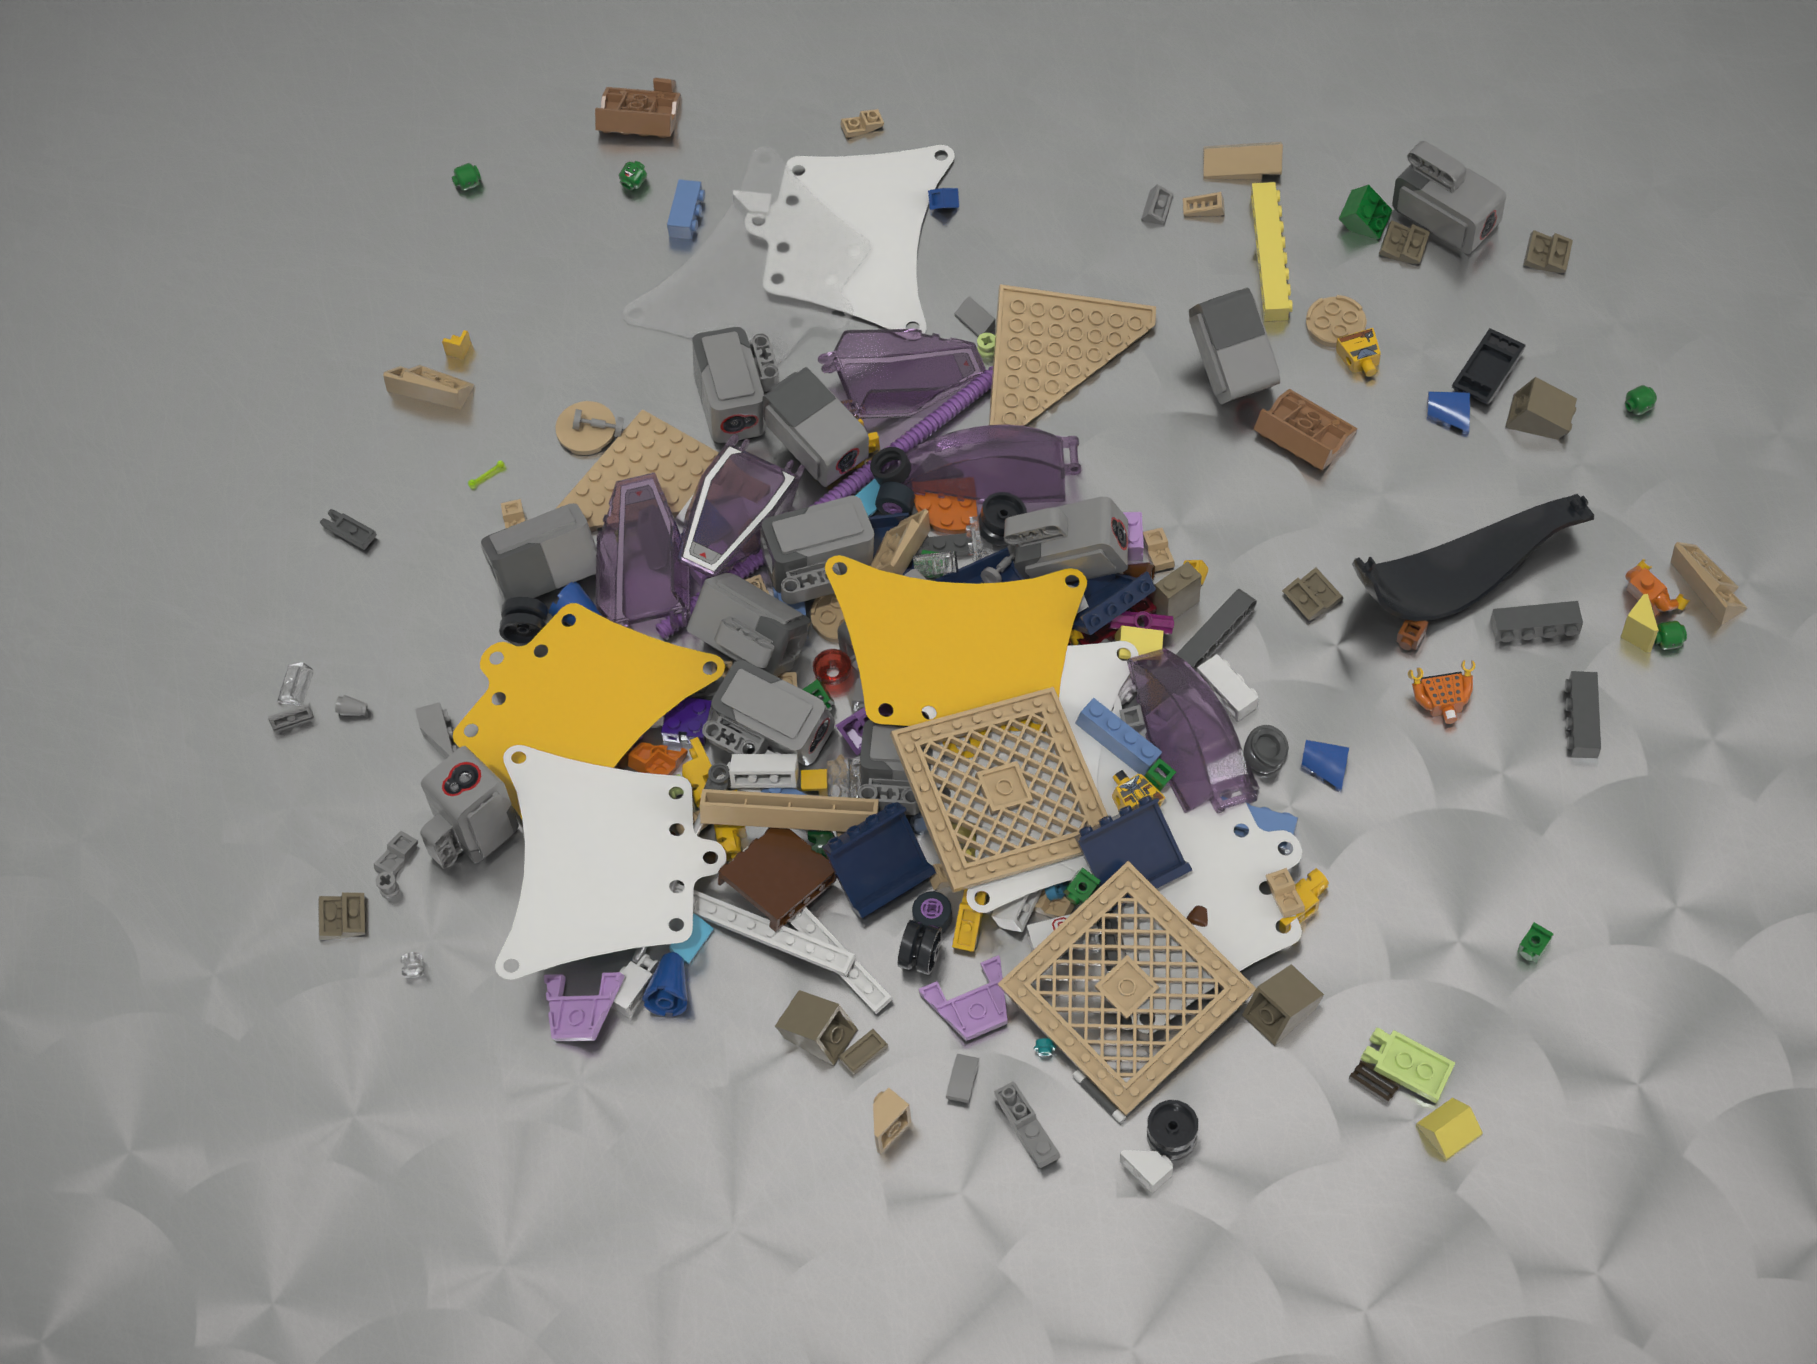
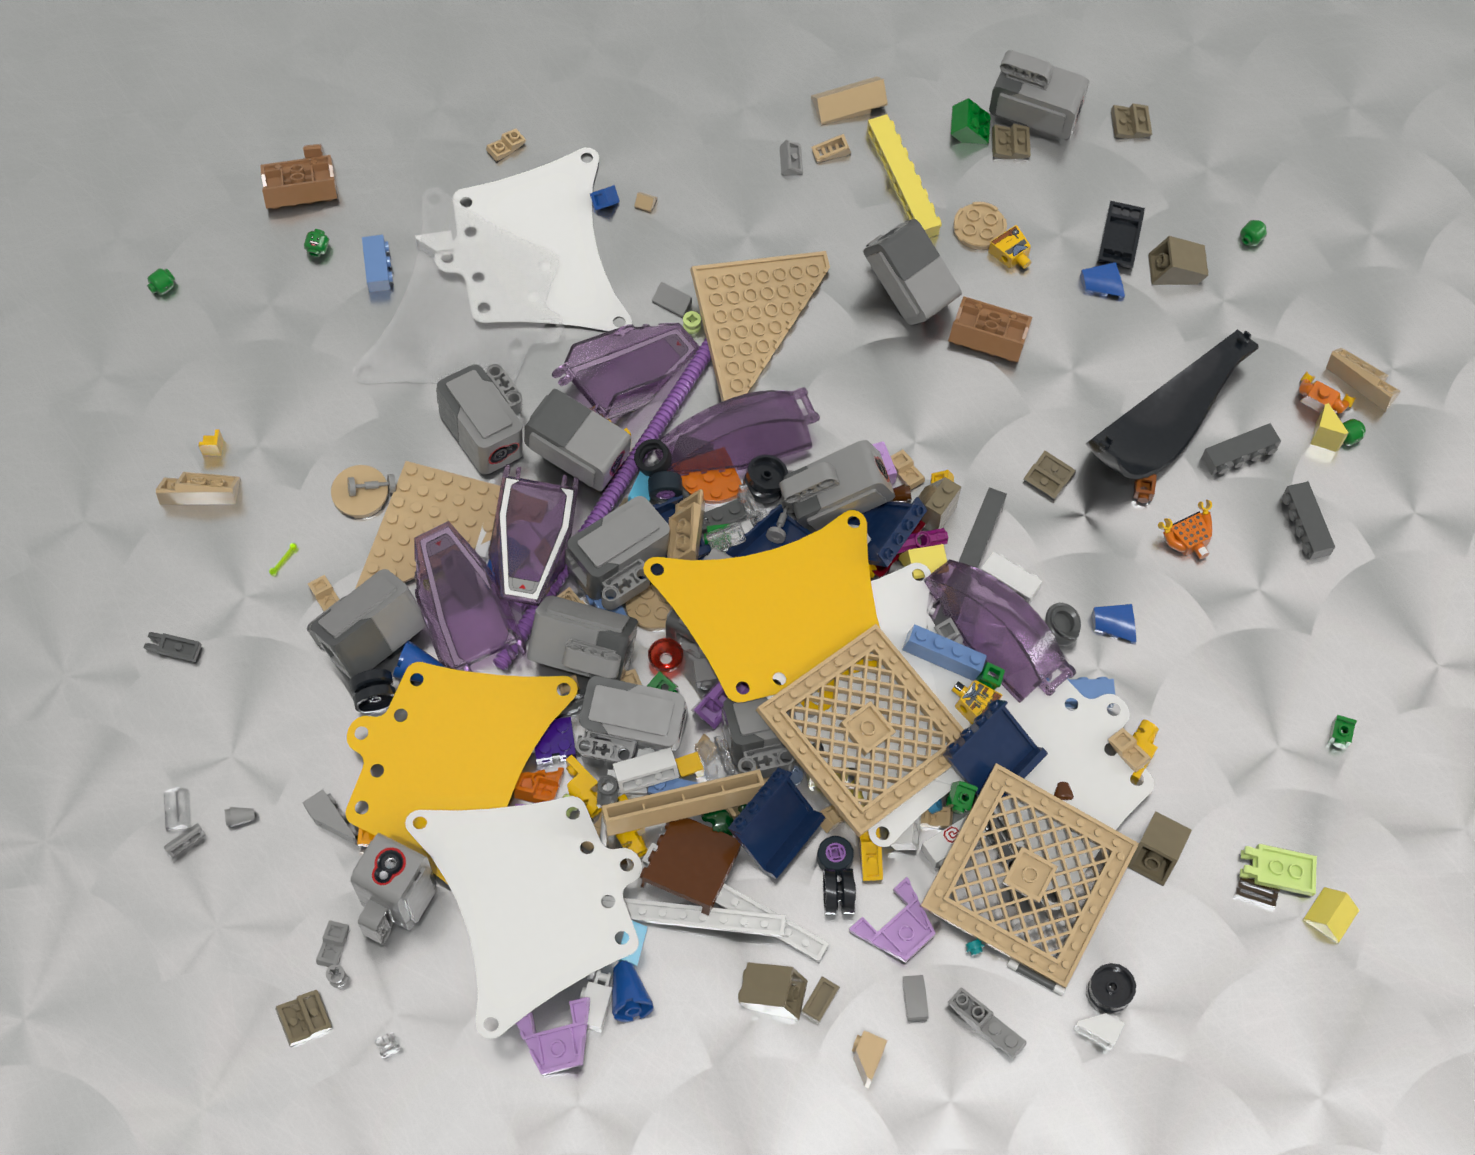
camera: 25 degrees left, 5 degrees up
none -> tan slope [634,192,657,213]

